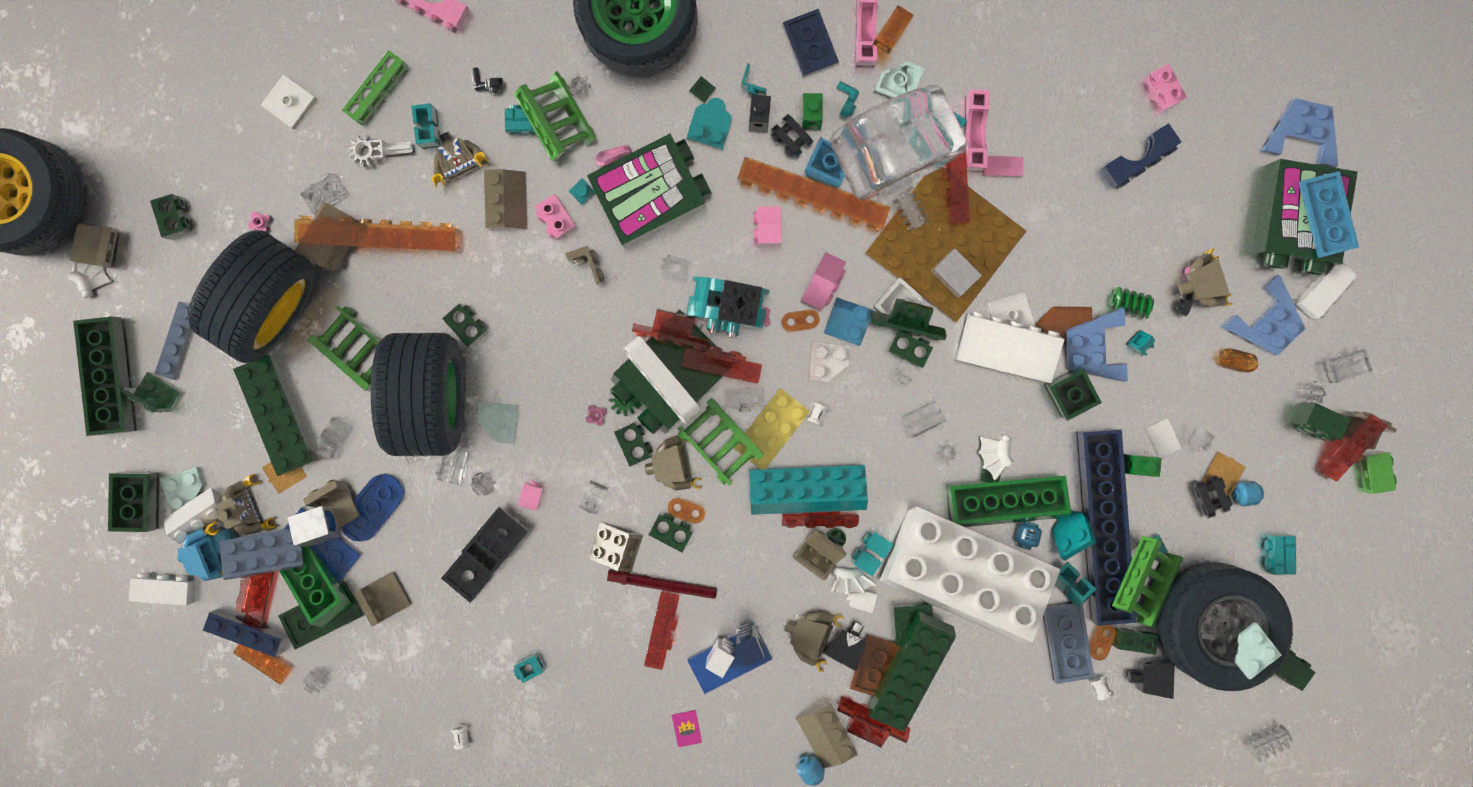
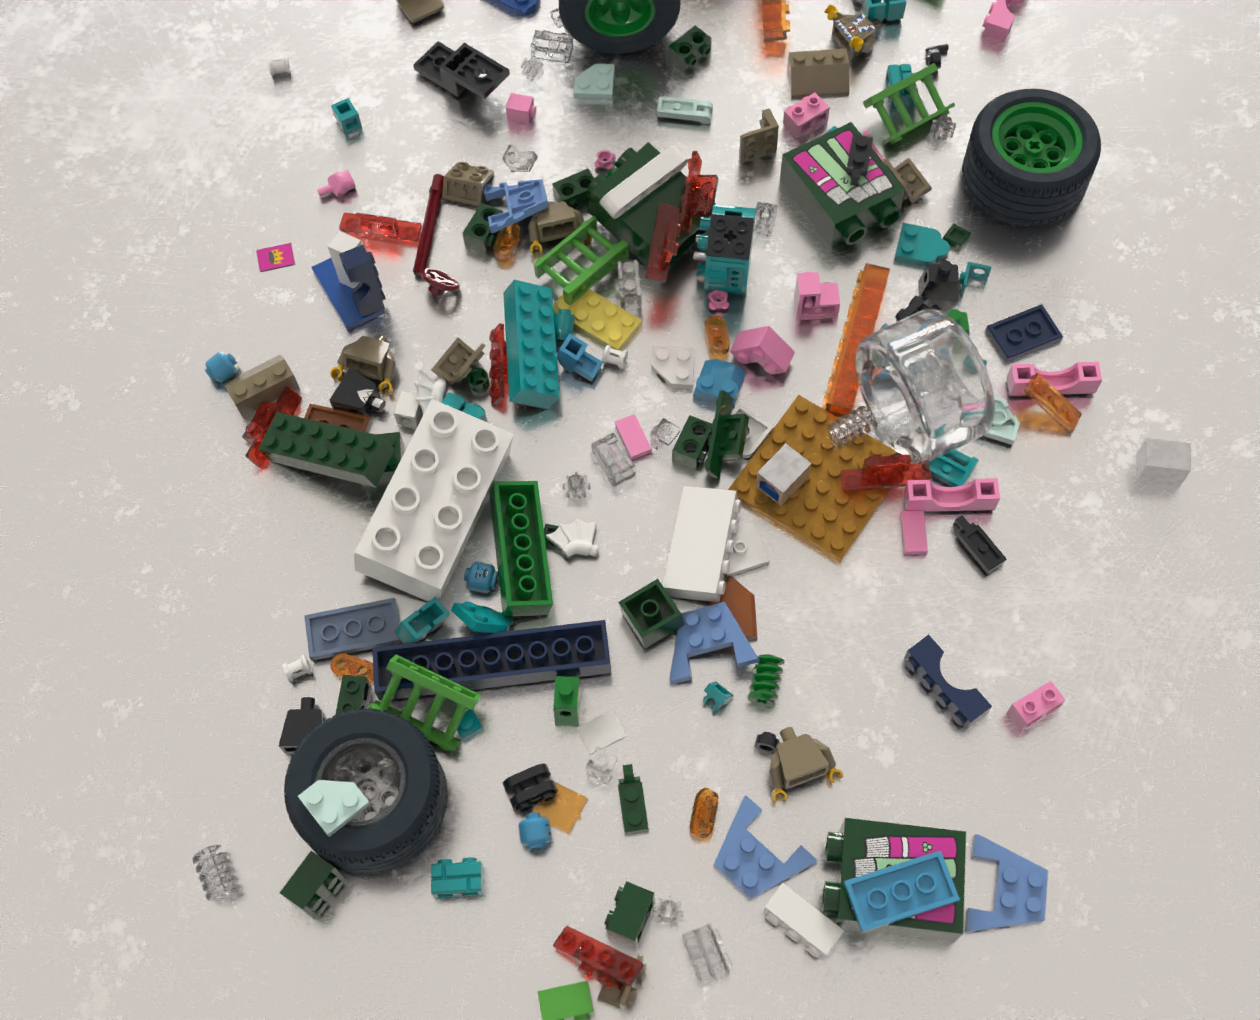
camera: 90 degrees right, 25 degrees down
none -> bright pink piece [317,169,356,197]
none -> dark red piece [421,268,460,296]
none -> medium blue wing [484,179,549,233]
none -> teal brick [554,309,575,340]
none -> dark azure brick [557,333,603,382]
none -> bright pink tile [615,414,652,460]
none -> dark green hinge [618,764,649,834]
none -> light aqua plate [657,96,713,124]
none -> black hinge [846,134,873,186]
none -> dark tan bracket [883,157,932,204]
none -> black hinge [953,515,1007,574]

